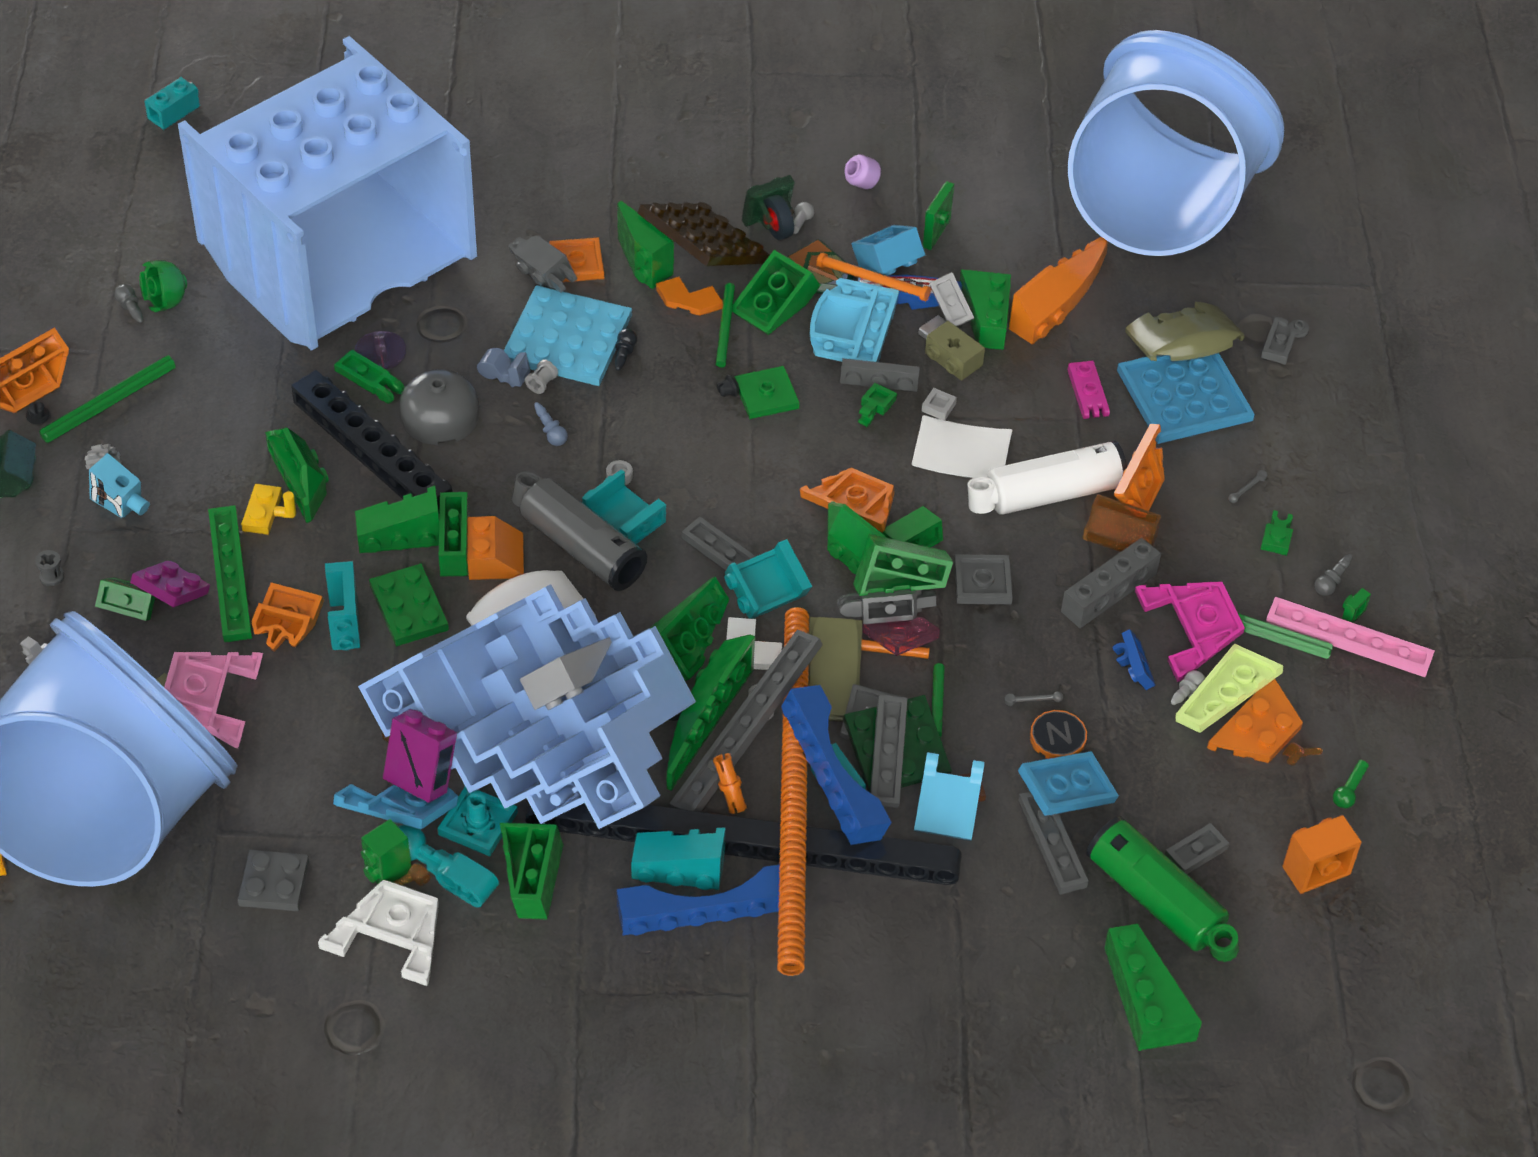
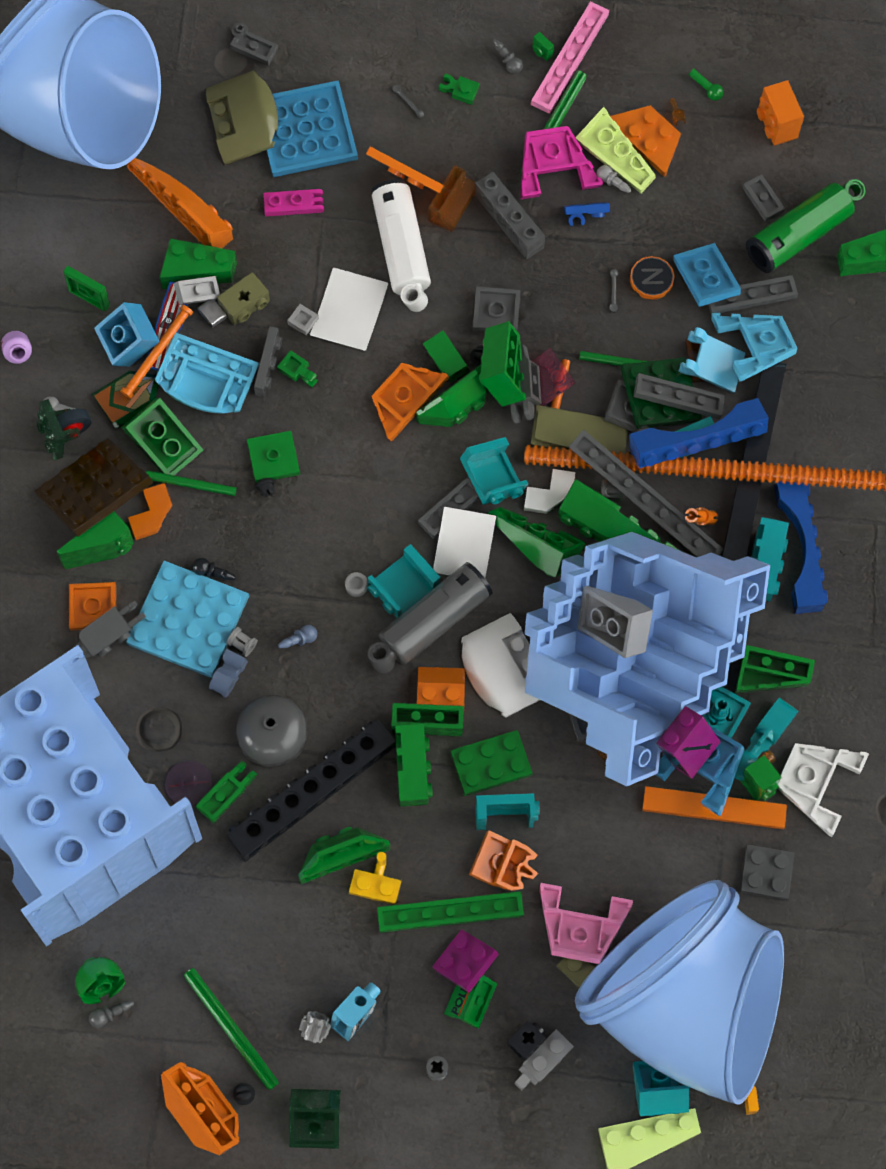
camera: 85 degrees left, 20 degrees up
none -> white sticker [433,507,496,578]
none -> orange tile [642,786,787,830]
none -> medium azure wing [711,313,797,381]

